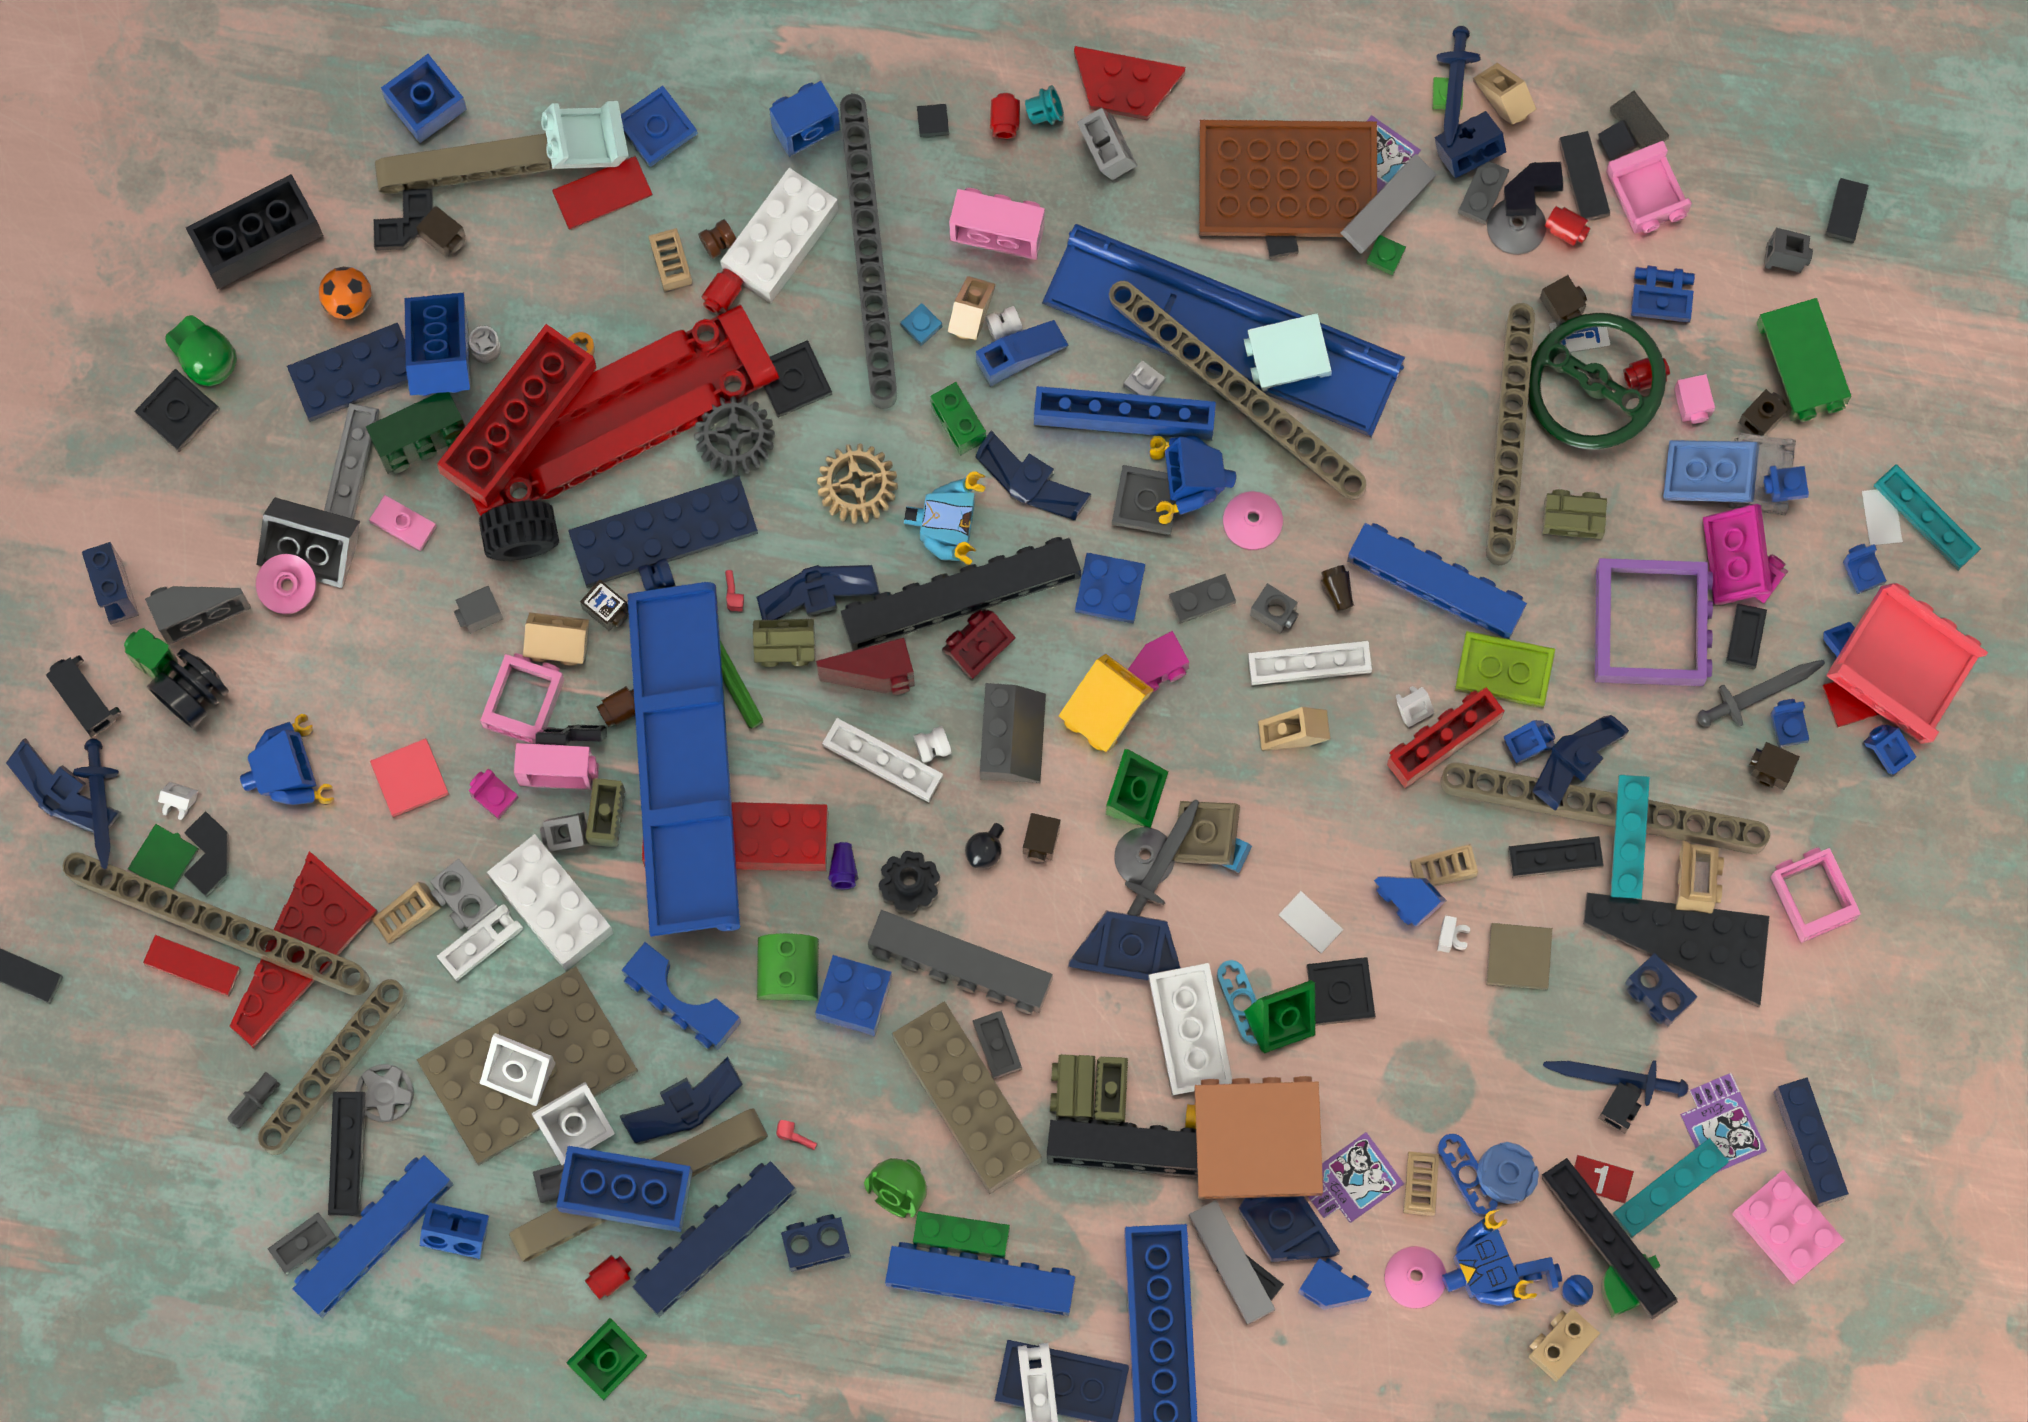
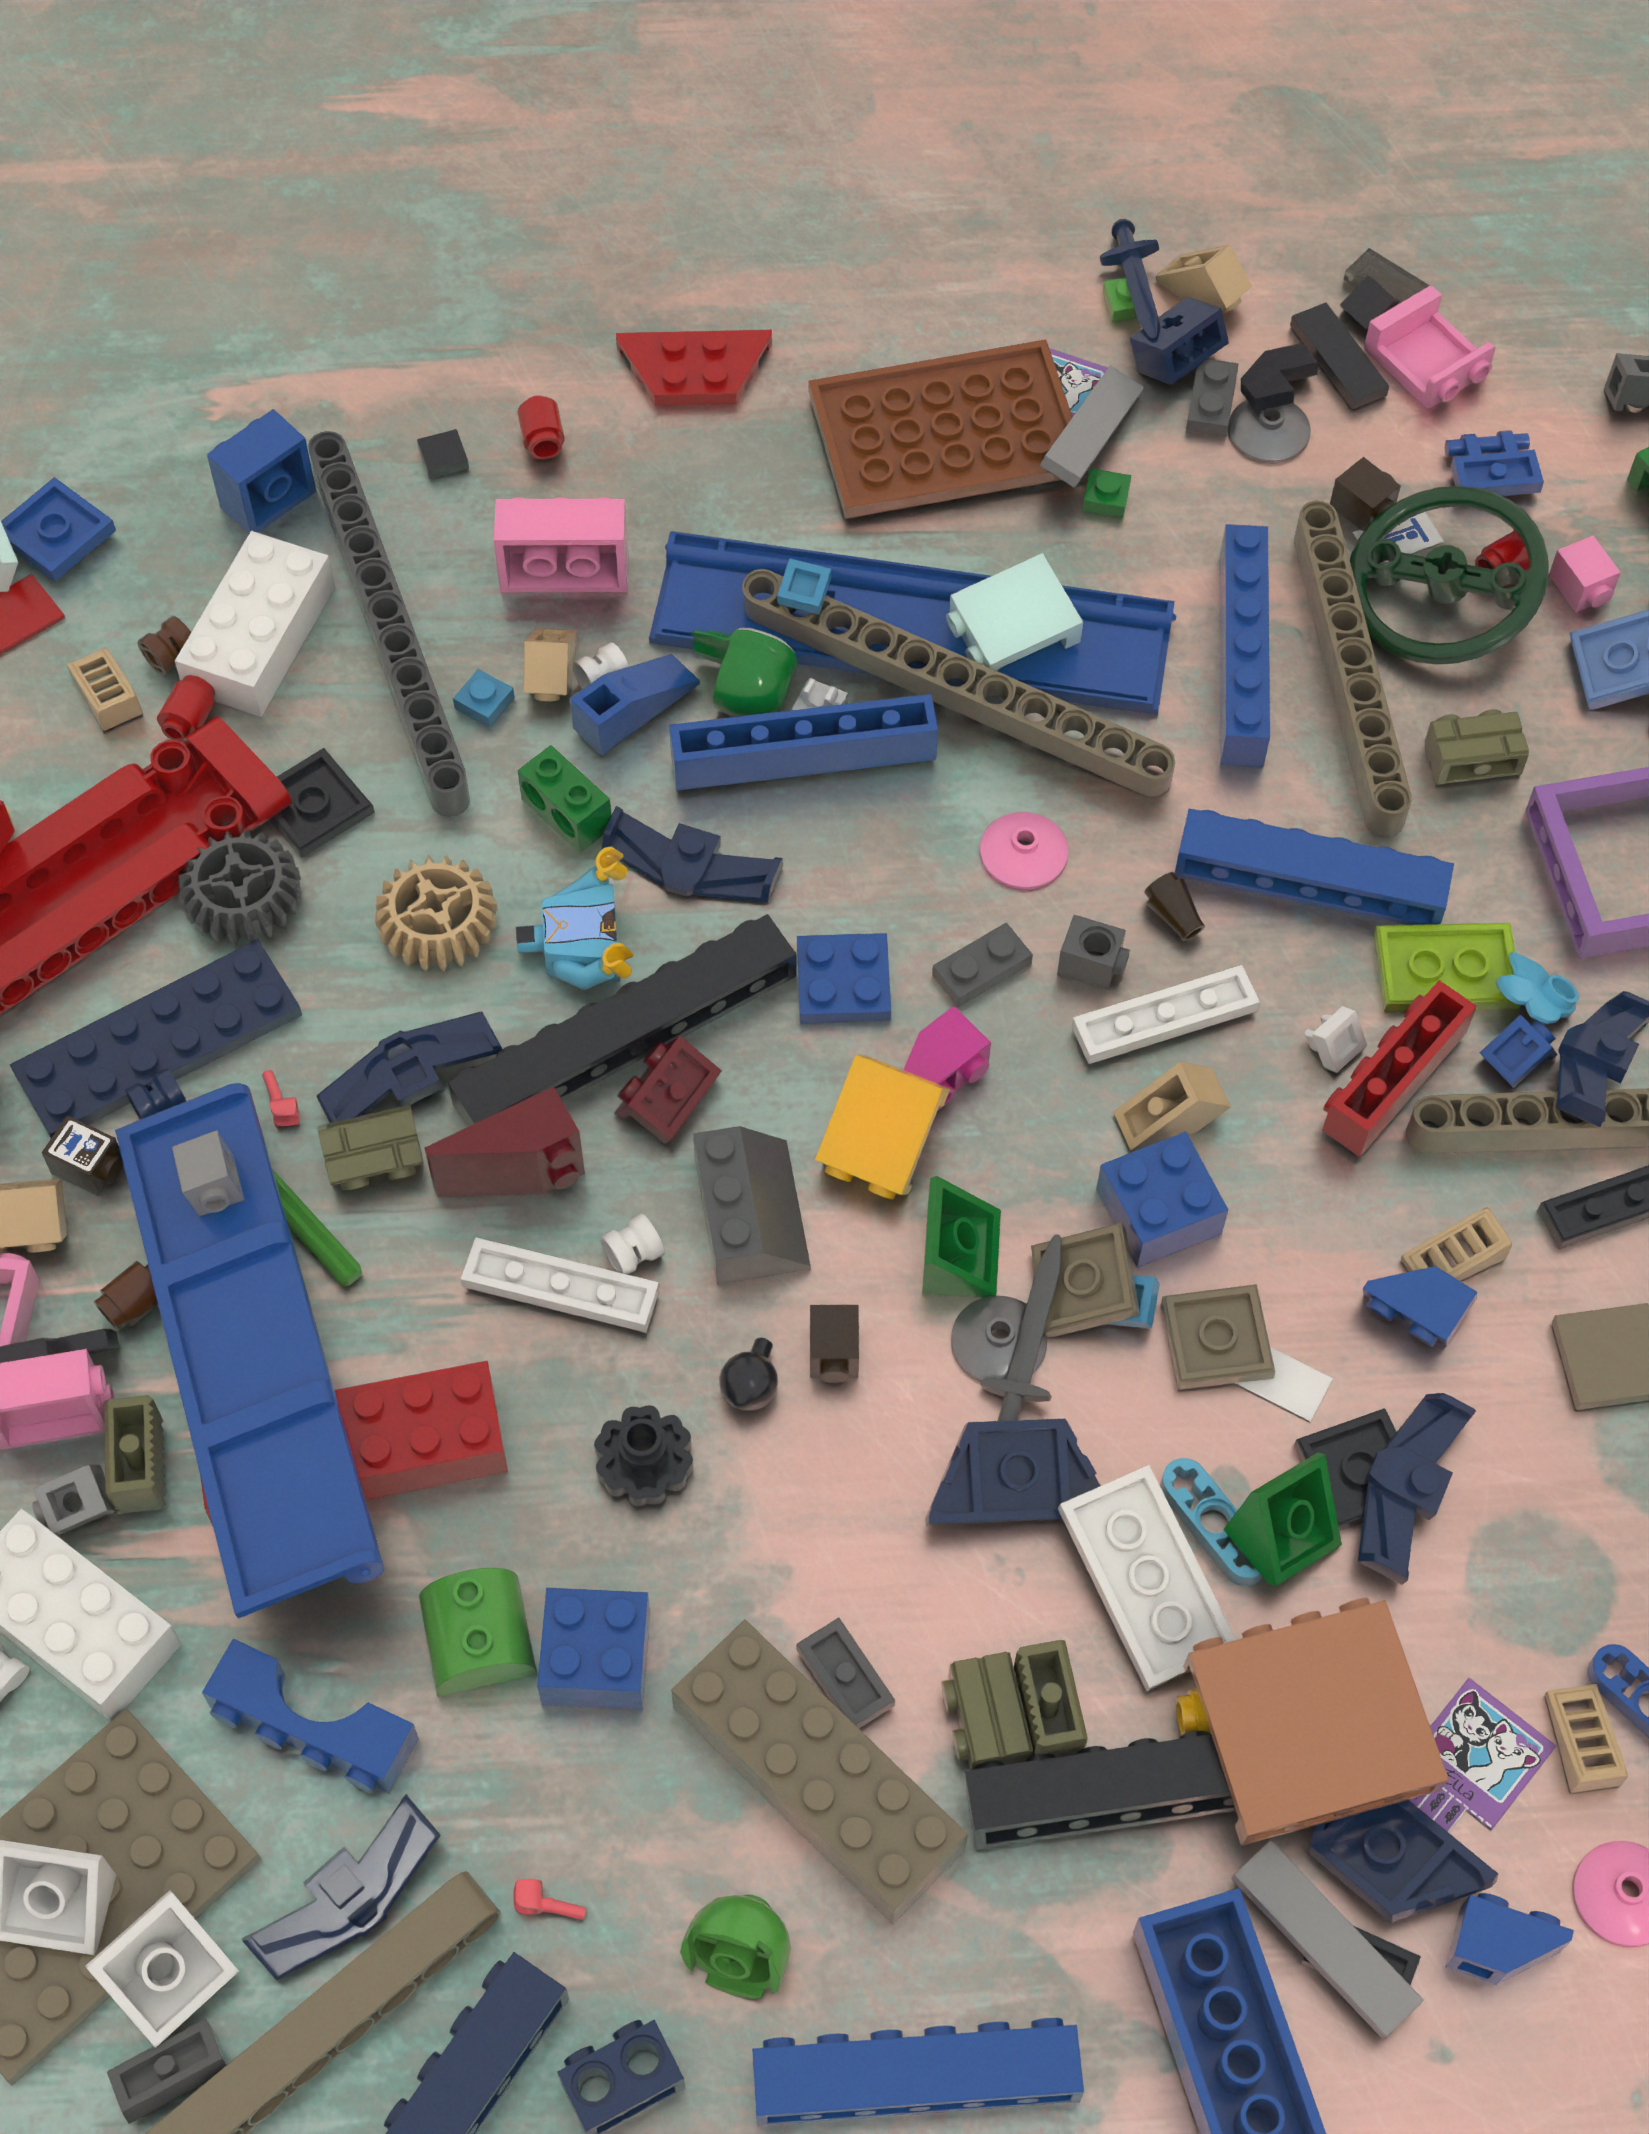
camera: 15 degrees left, 15 degrees down
blue brick [556,1146,693,1232] -> none
dark purple cone [828,842,859,890] -> none
dark grey brick [868,910,1053,1015] -> none
green brick [913,1211,1010,1259] -> none
teal piece [1025,85,1064,125] -> none
light grey brick [1077,108,1137,180] -> none
dark grey plate [1112,465,1176,535] -> none
blue torso [1150,436,1236,524] -> none
black tile [1265,236,1299,259] -> none
white tile [1437,915,1470,953] -> none
red brick [1544,206,1591,246] -> none
none -> light grey brick [172,1130,244,1217]
none -> green piece [691,628,797,717]
none -> dark azure plate [777,558,832,614]
none -> blue brick [1096,1131,1229,1268]
none -> dark tan tile [1161,1284,1275,1390]
none -> blue brick [1220,524,1270,767]
none -> dark blue plate [1358,1393,1476,1585]
none -> medium azure plate [1496,952,1579,1024]

